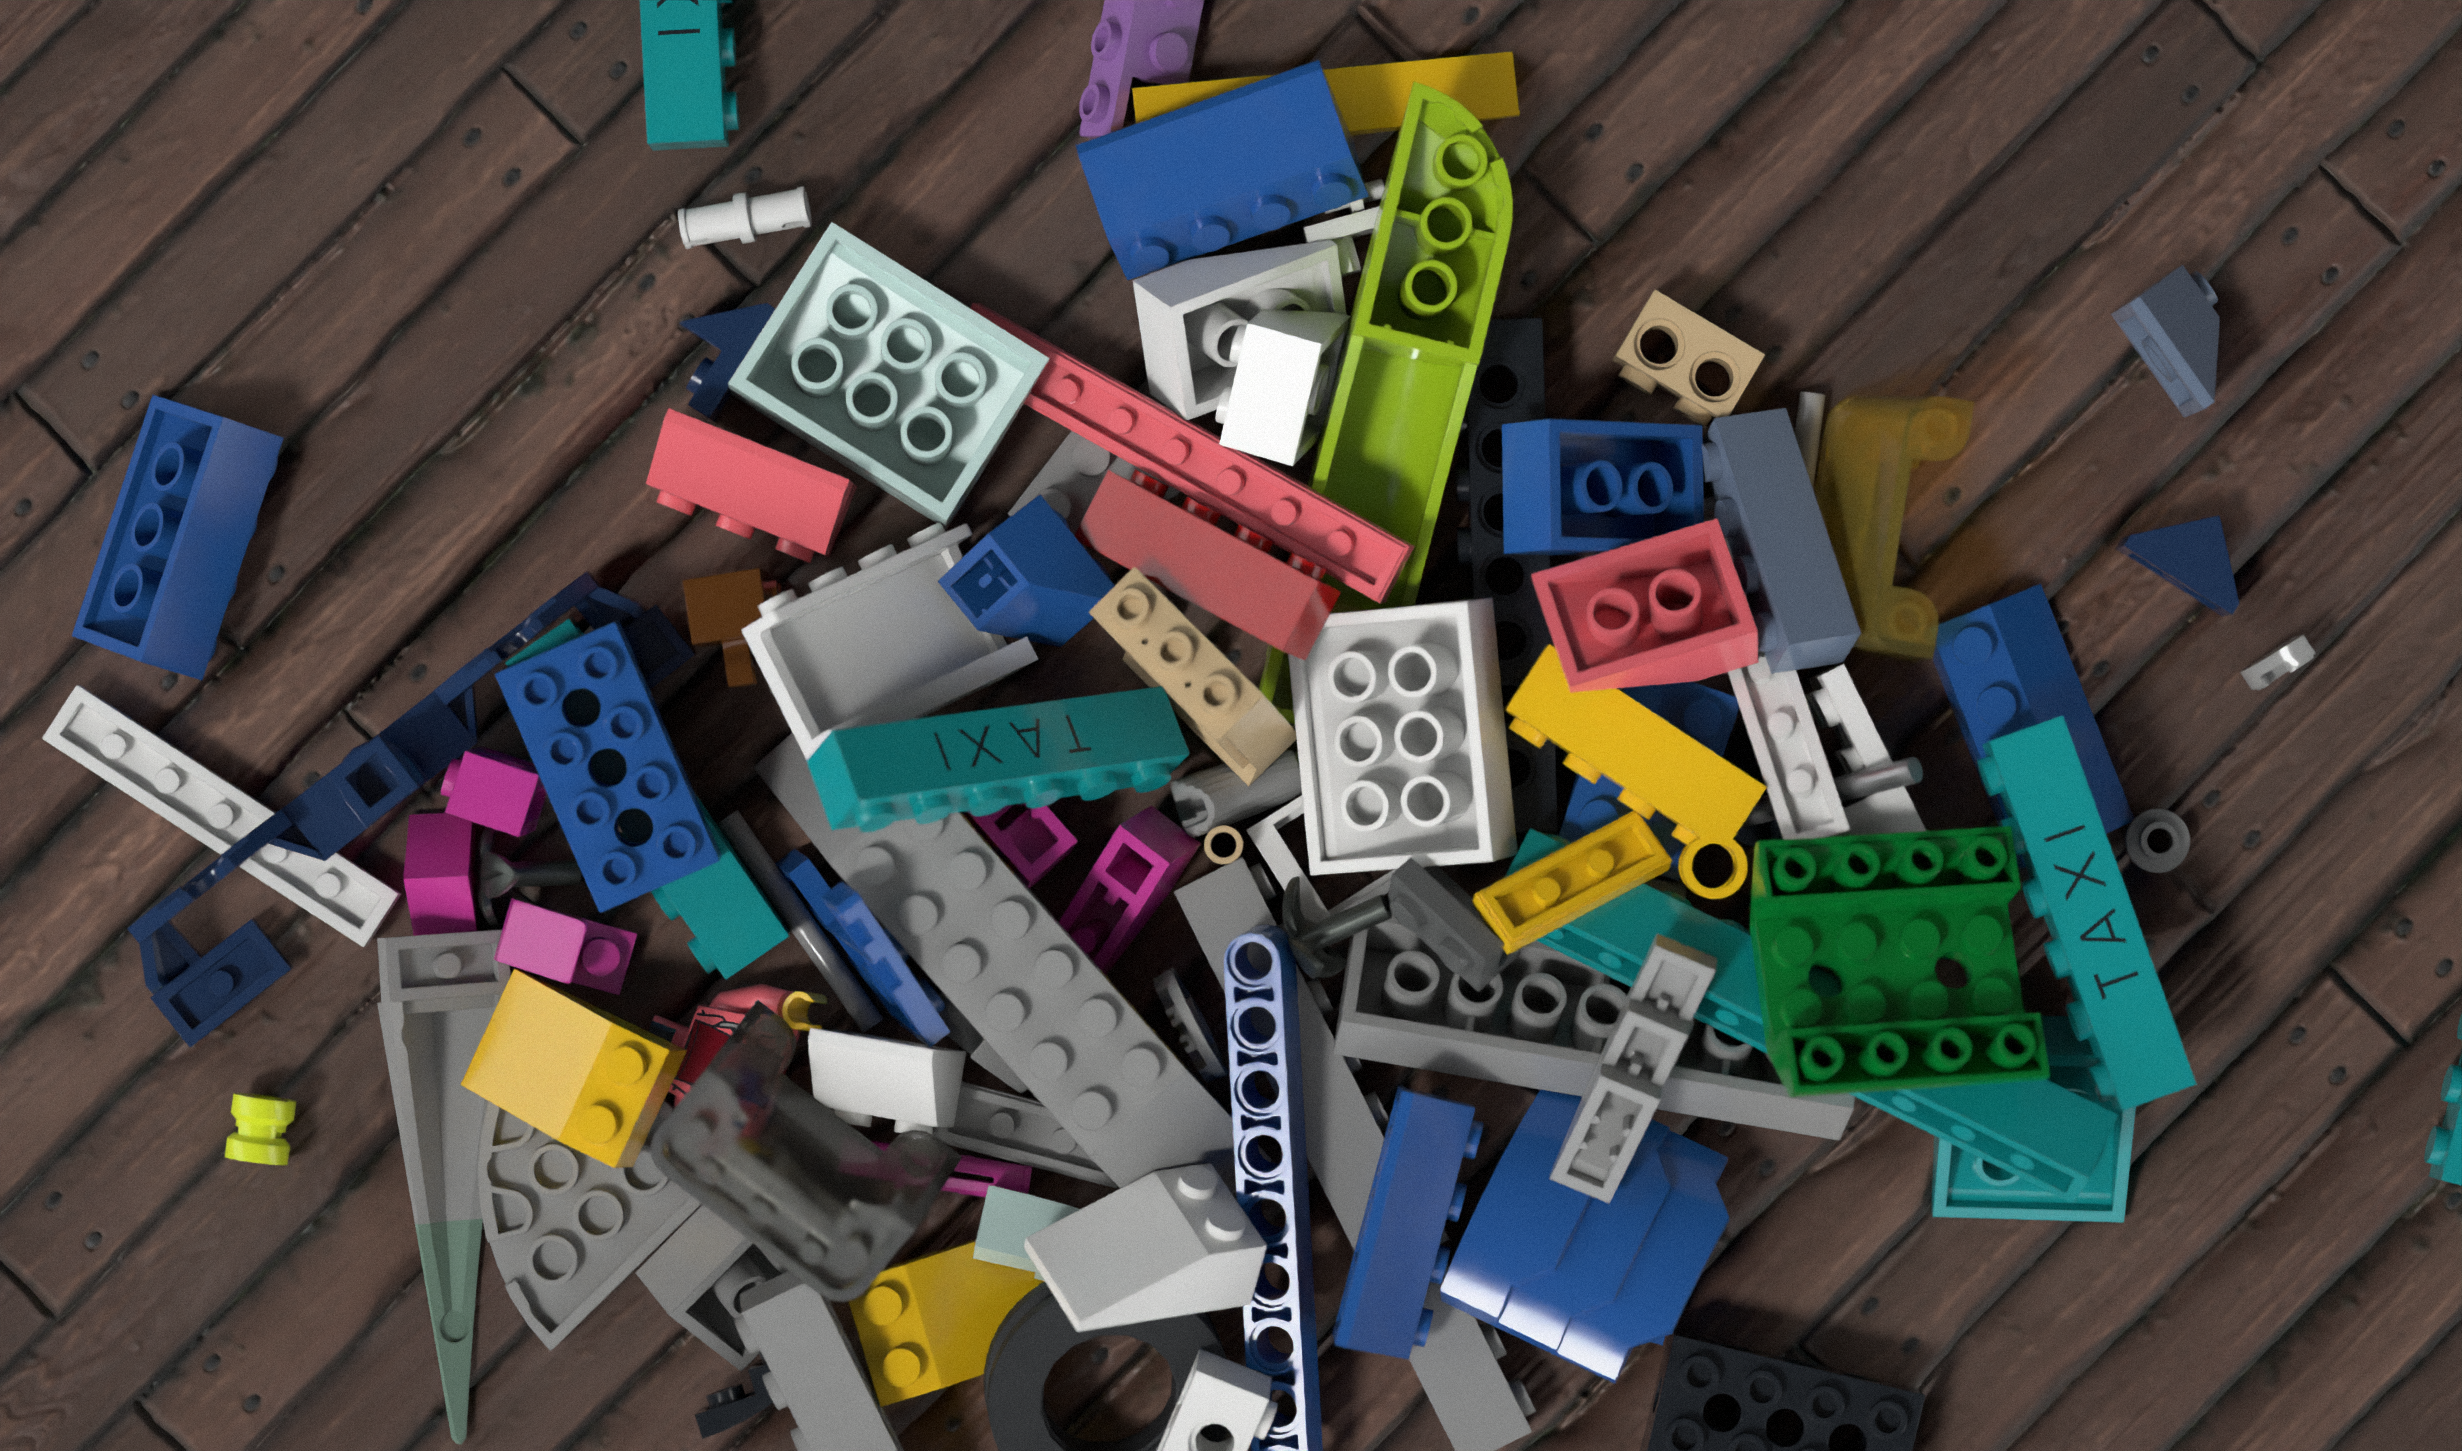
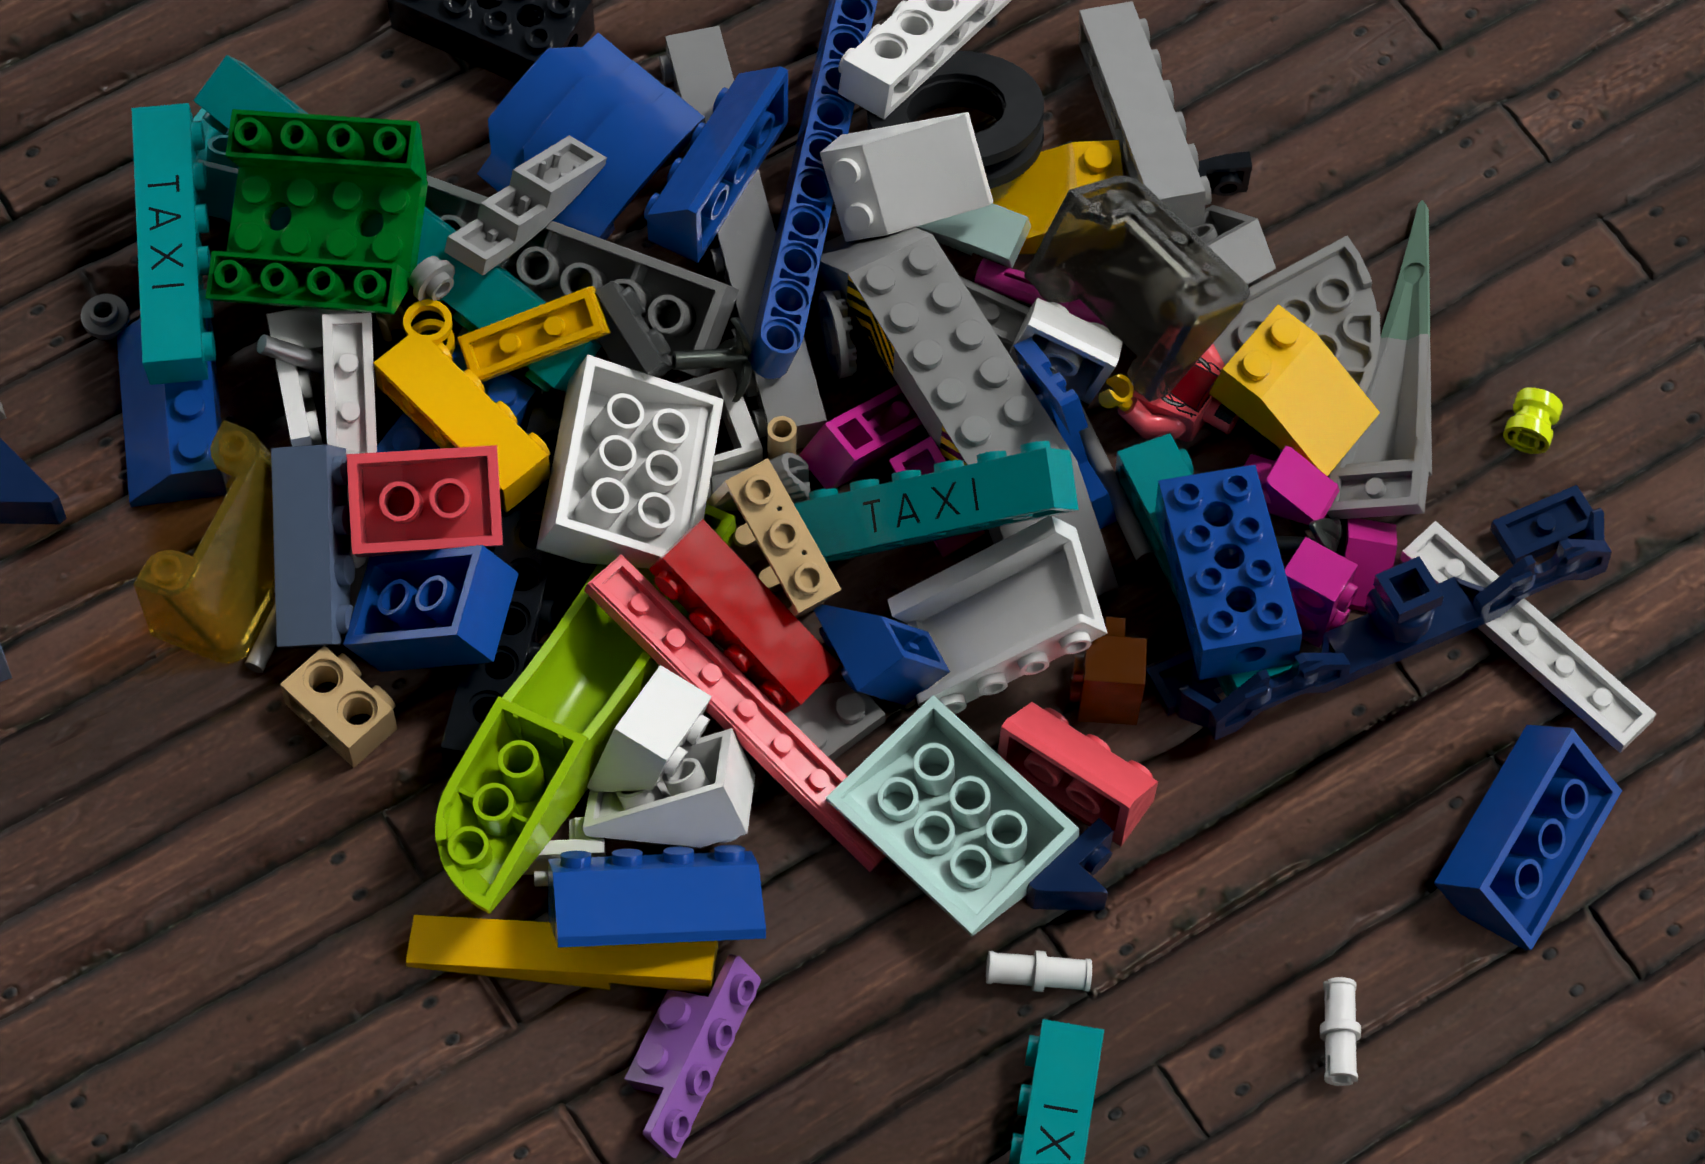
camera: 165 degrees left, 25 degrees down
none -> light grey plate [409,256,455,302]
none -> white pin [1320,977,1361,1086]

